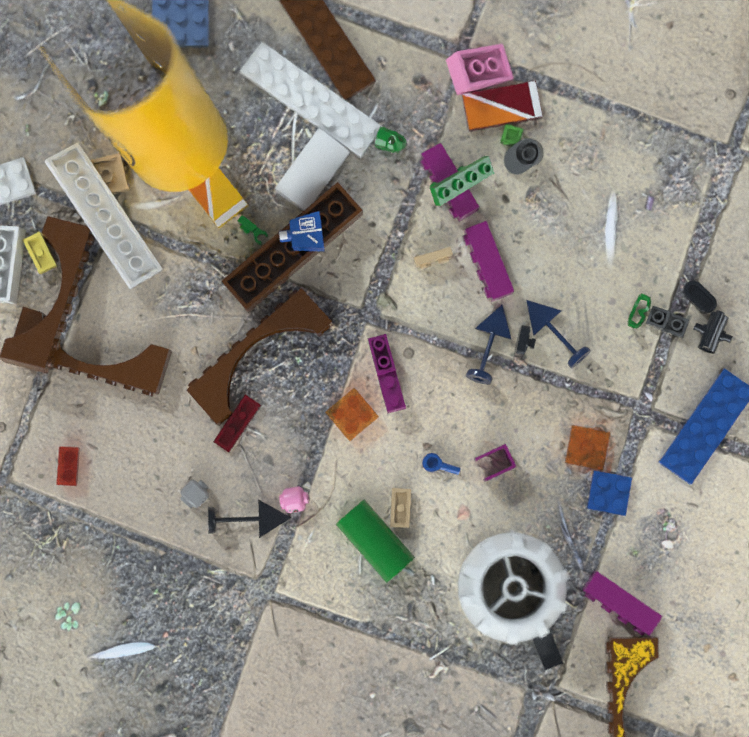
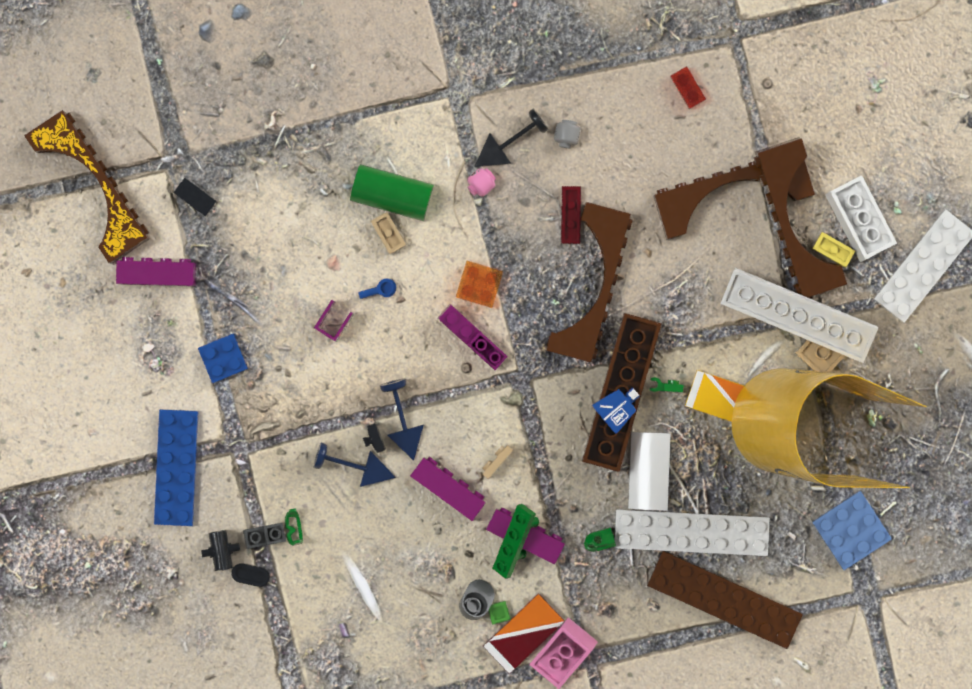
camera: 145 degrees right, 5 degrees up
white wheel [458,532,569,644] -> none
clear orange plate [565,425,610,471] -> none

